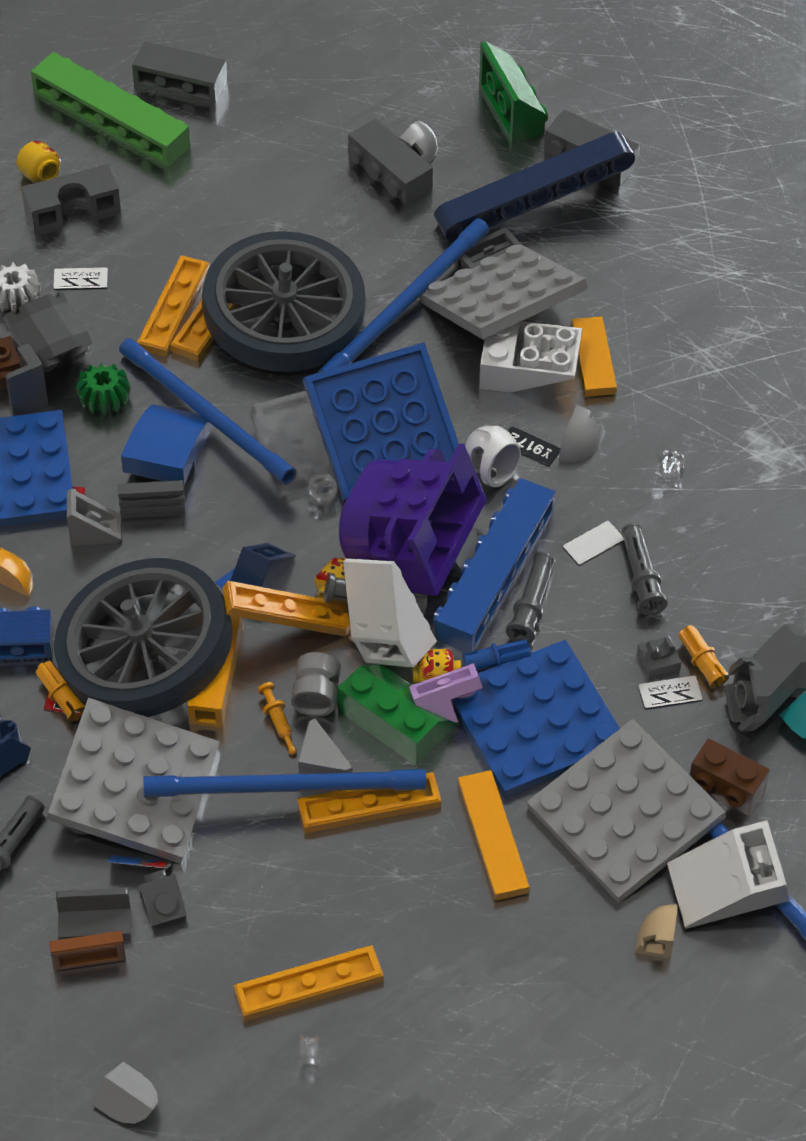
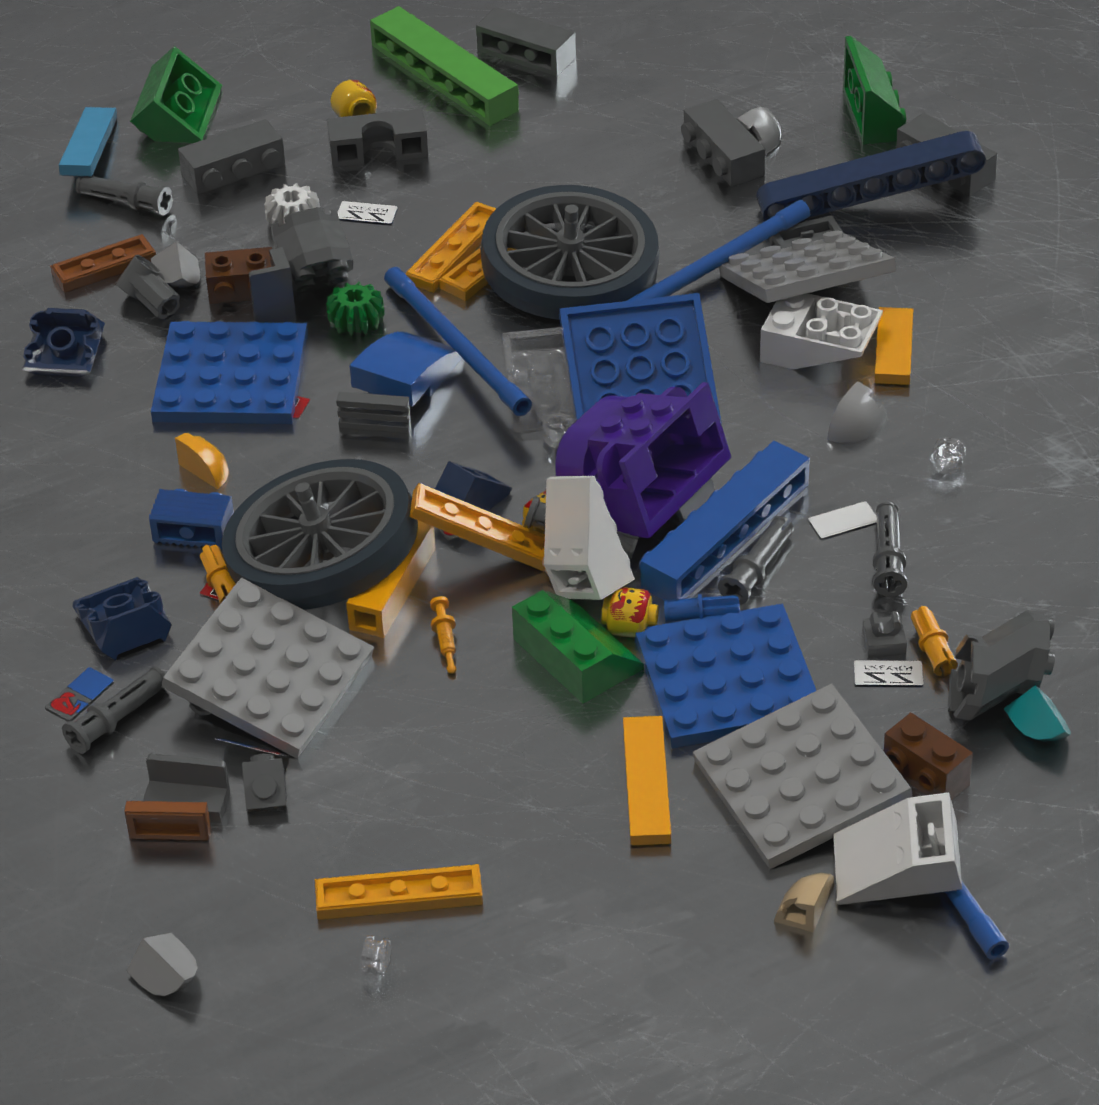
camera: 15 degrees right, 10 degrees down
light grey slope [67,489,122,546] -> none
blue piece [143,769,426,797] -> none
light grey wheel [291,652,341,717] -> none
light orange tile [297,772,441,834] -> none
light grey slope [298,718,353,774] -> none
lavender slope [409,663,483,723] -> none
white helmet [465,425,521,487] -> none
black sticker [508,426,561,465] -> none

